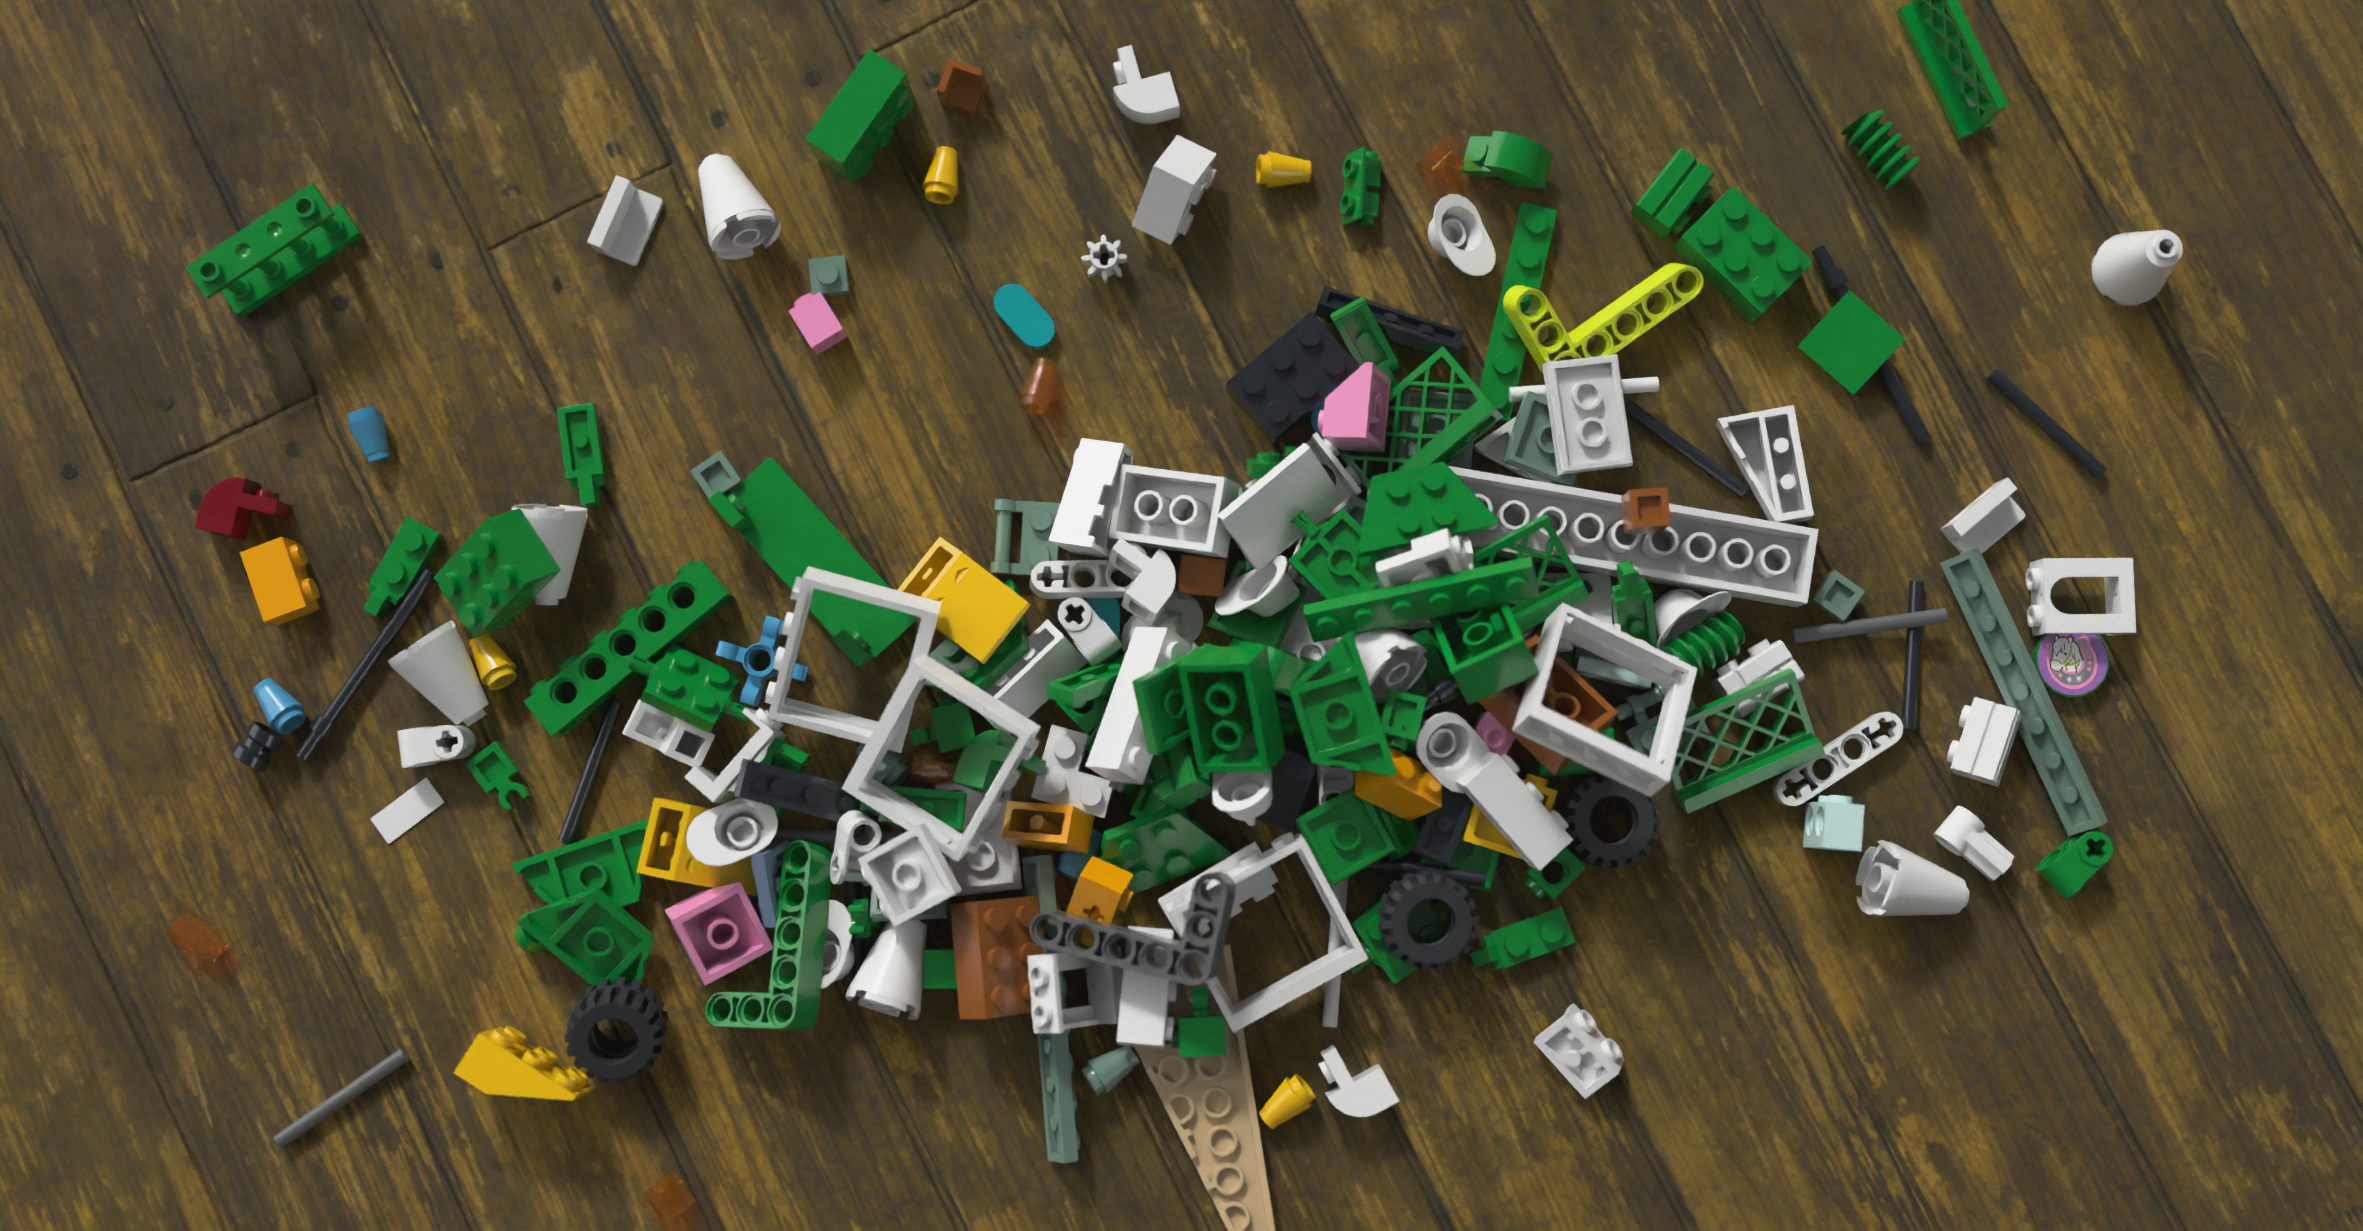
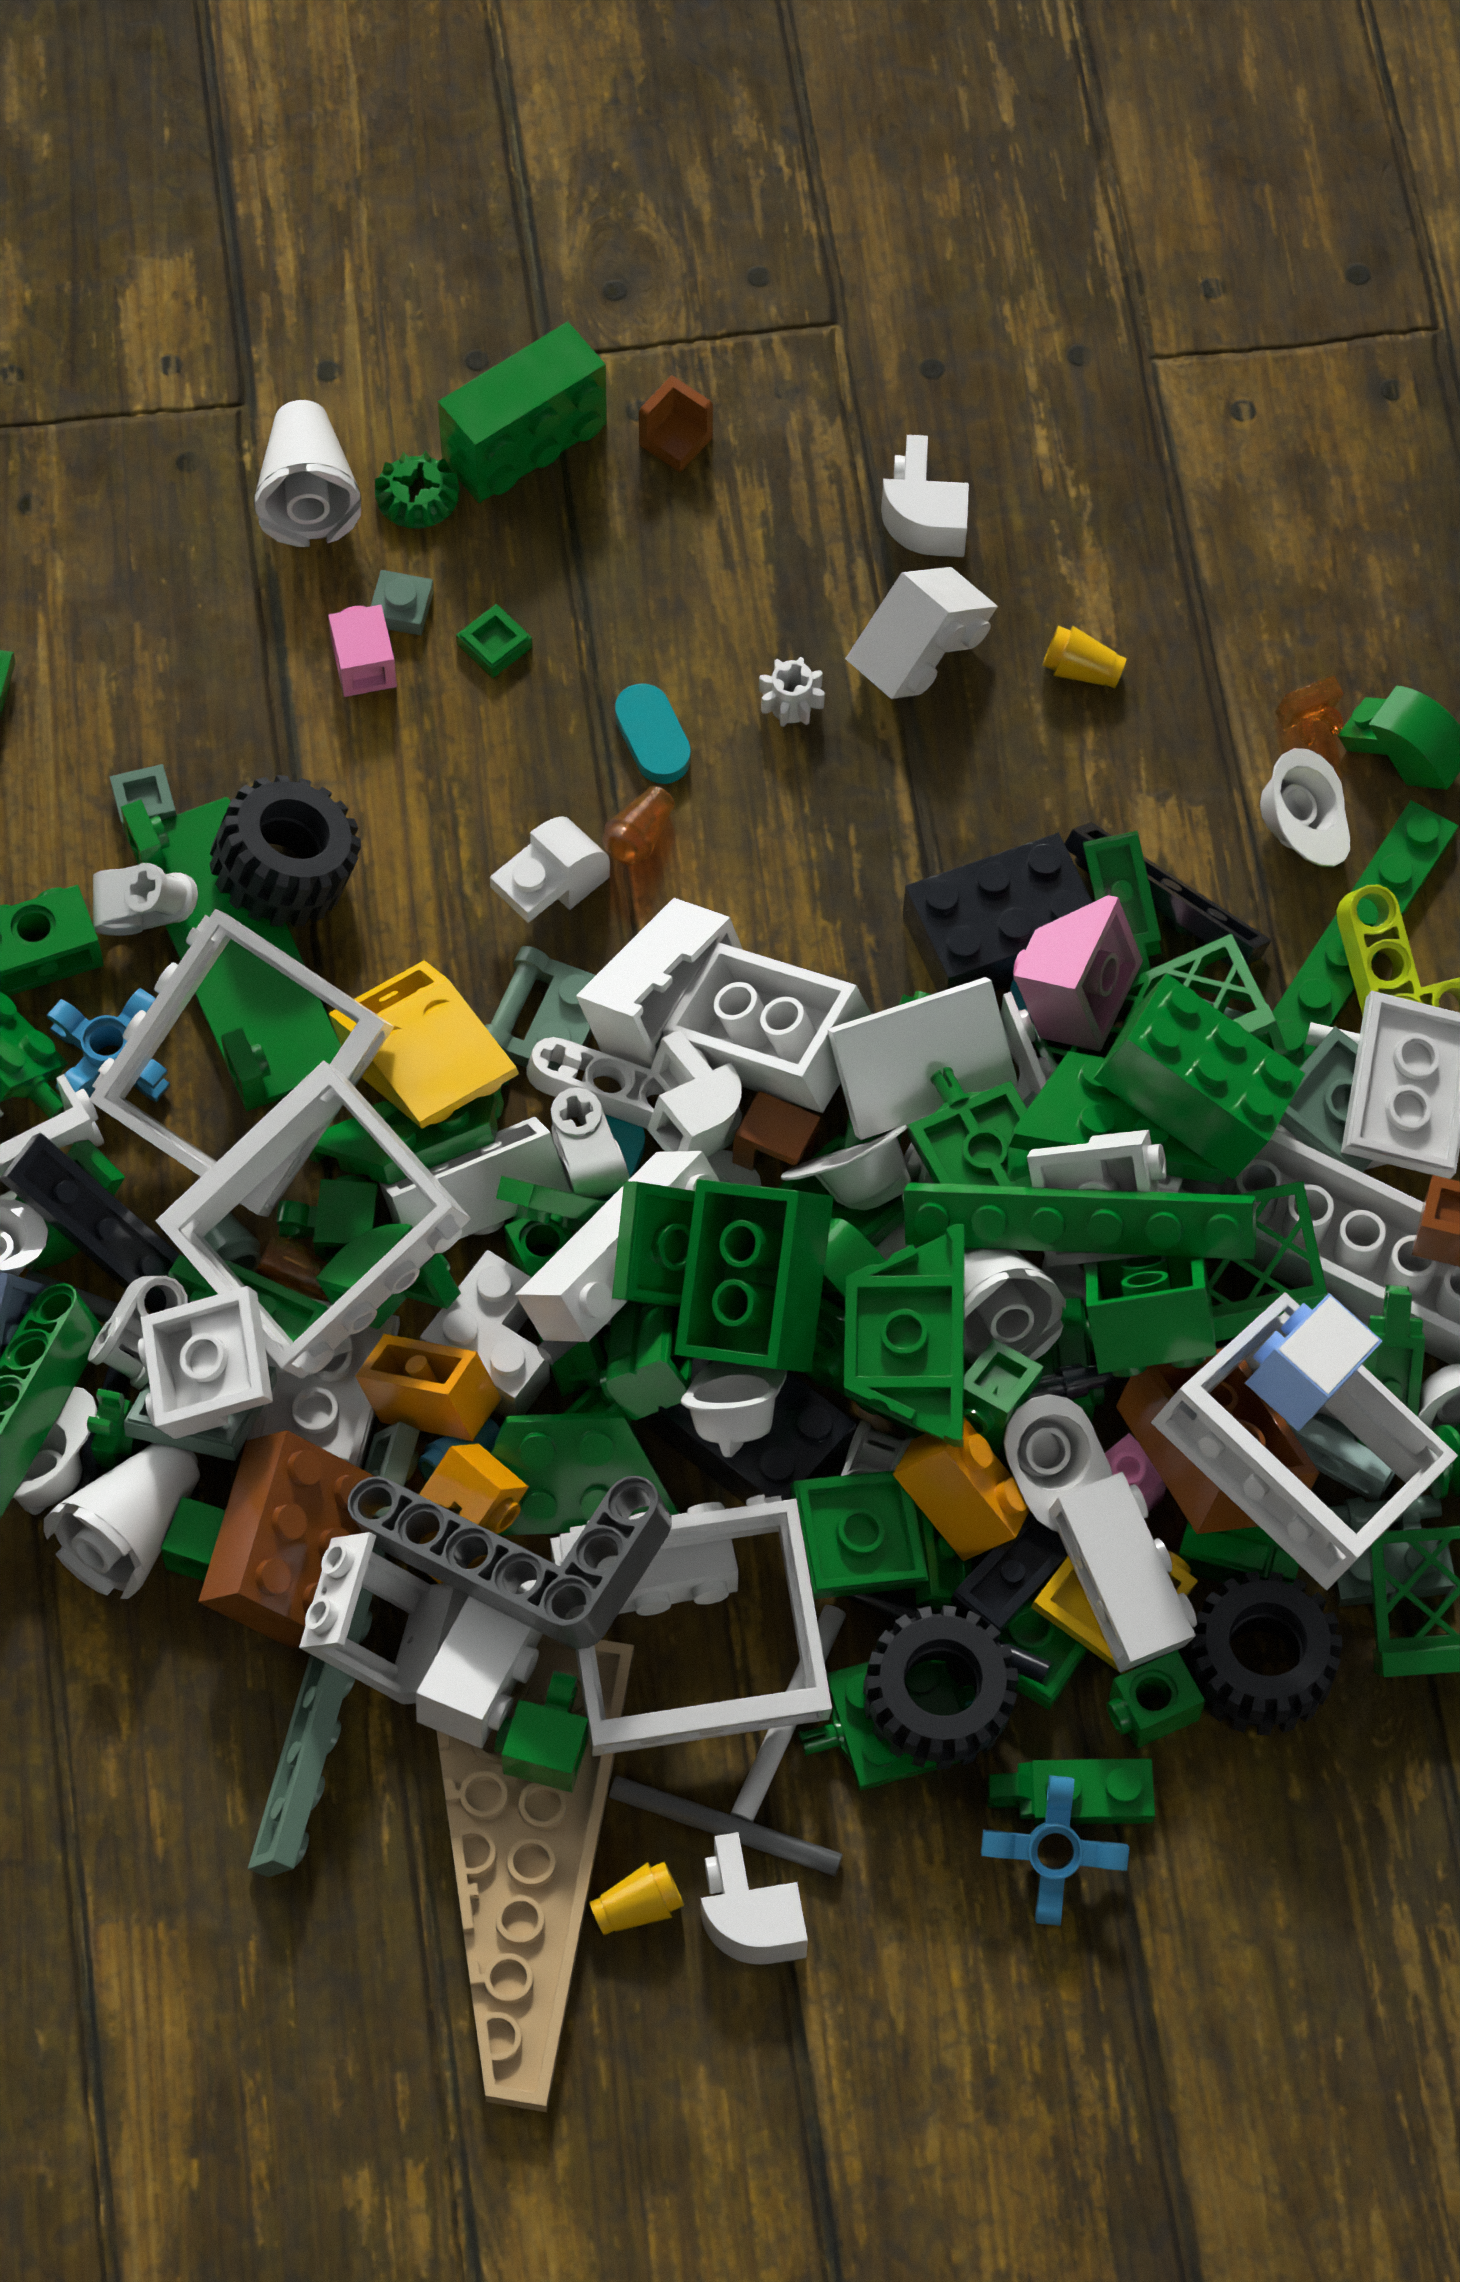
camera: 15 degrees right, 20 degrees down
white panel [587,175,664,266] -> none
yellow cone [922,146,959,204] -> none
sand green cone [1081,1045,1140,1096] -> none
green hinge [1340,146,1382,227] -> none
white bracket [1534,1003,1624,1099] -> none
none -> white piece [93,863,198,936]
none -> black tyre [209,775,361,927]
none -> green gear [375,450,459,529]
none -> green tile [456,604,533,679]
none -> white brick [490,816,610,923]
none -> dark grey bar [609,1775,843,1877]
none -> dark azure pin [981,1775,1129,1926]
none -> green brick [1093,973,1306,1180]
none -> brick [1245,1293,1382,1432]

